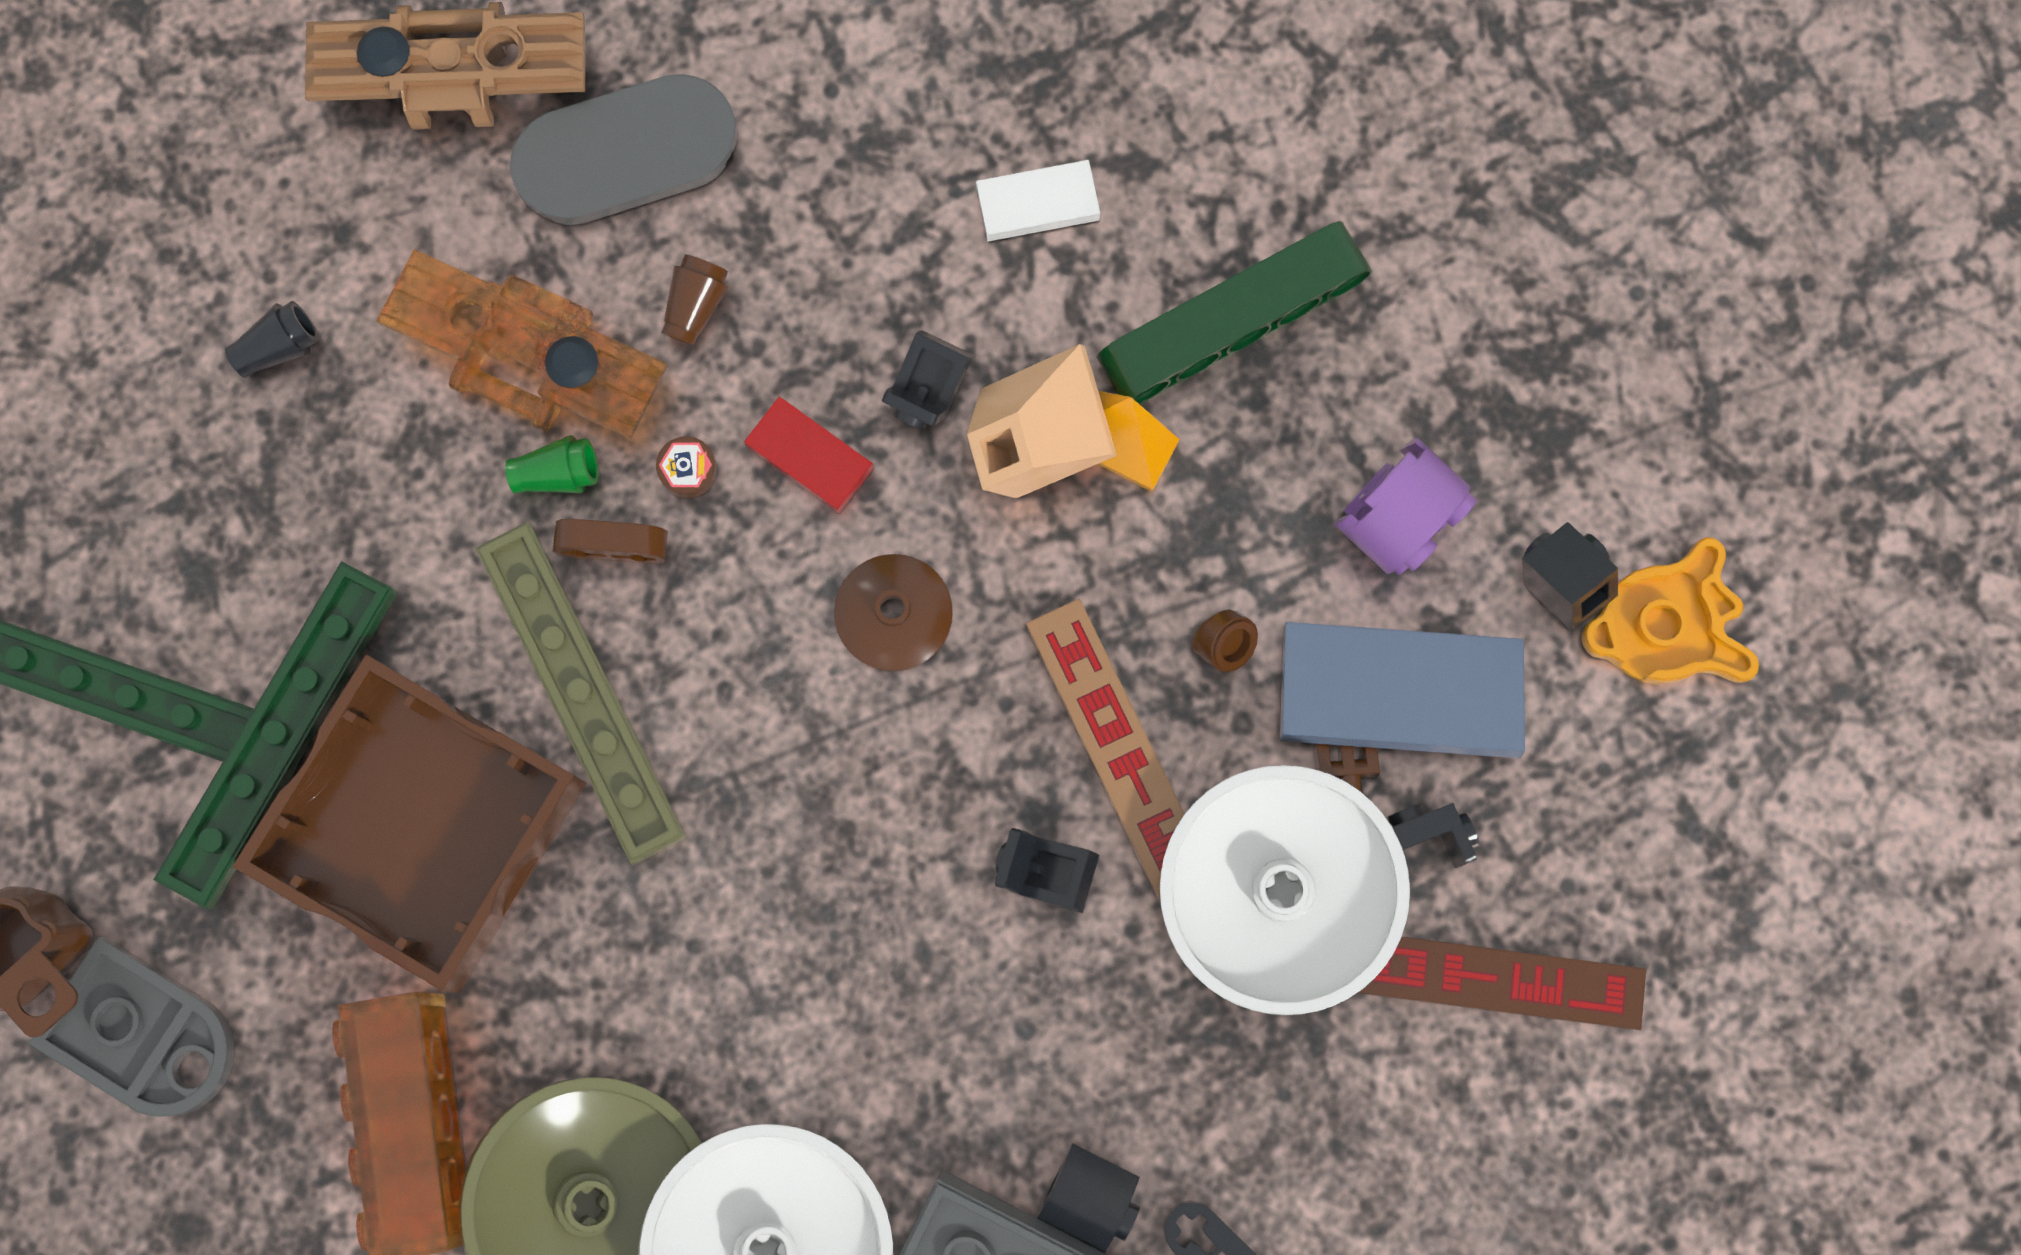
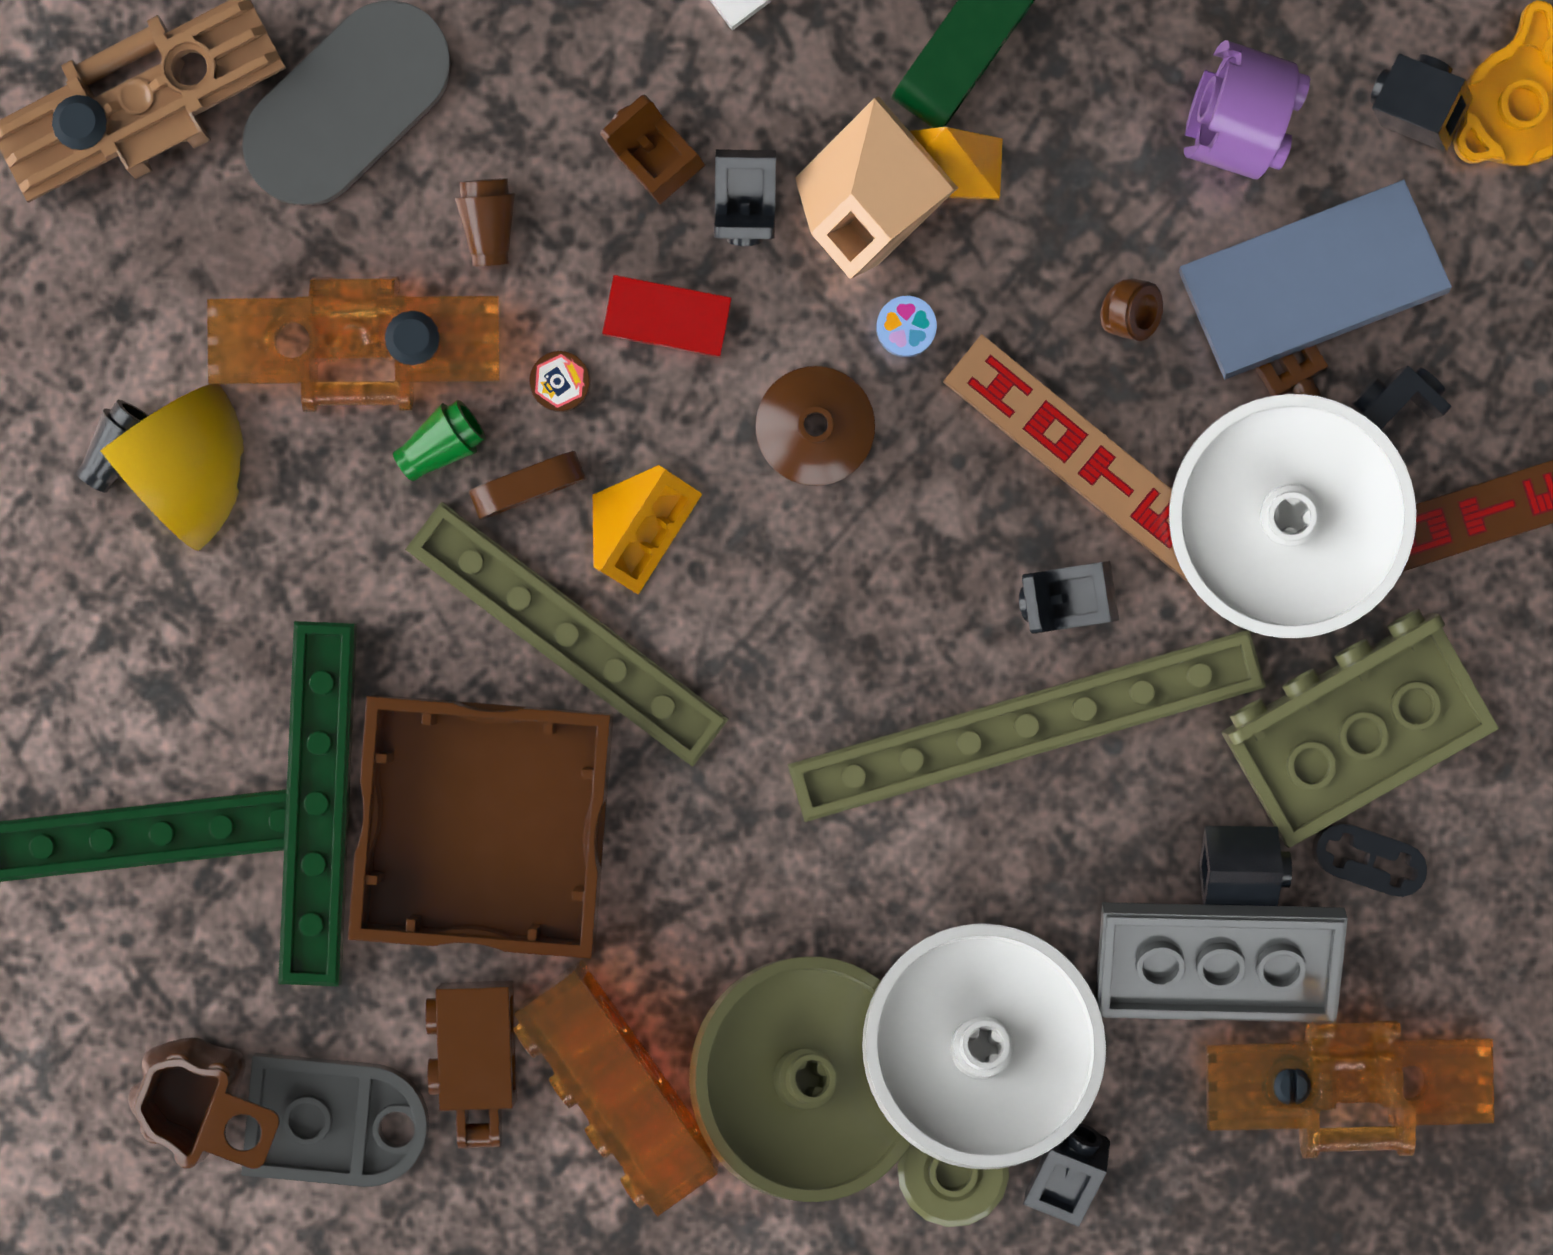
camera: 25 degrees left, 10 degrees up
none -> yellow brick [100,383,244,551]
none -> reddish brown brick [425,980,517,1149]
none -> light orange slope [592,465,702,595]
none -> reddish brown bracket [600,95,705,204]
none -> olive tile [788,630,1266,822]
none -> light blue tile [876,296,937,357]
none -> olive bracket [1221,609,1499,848]

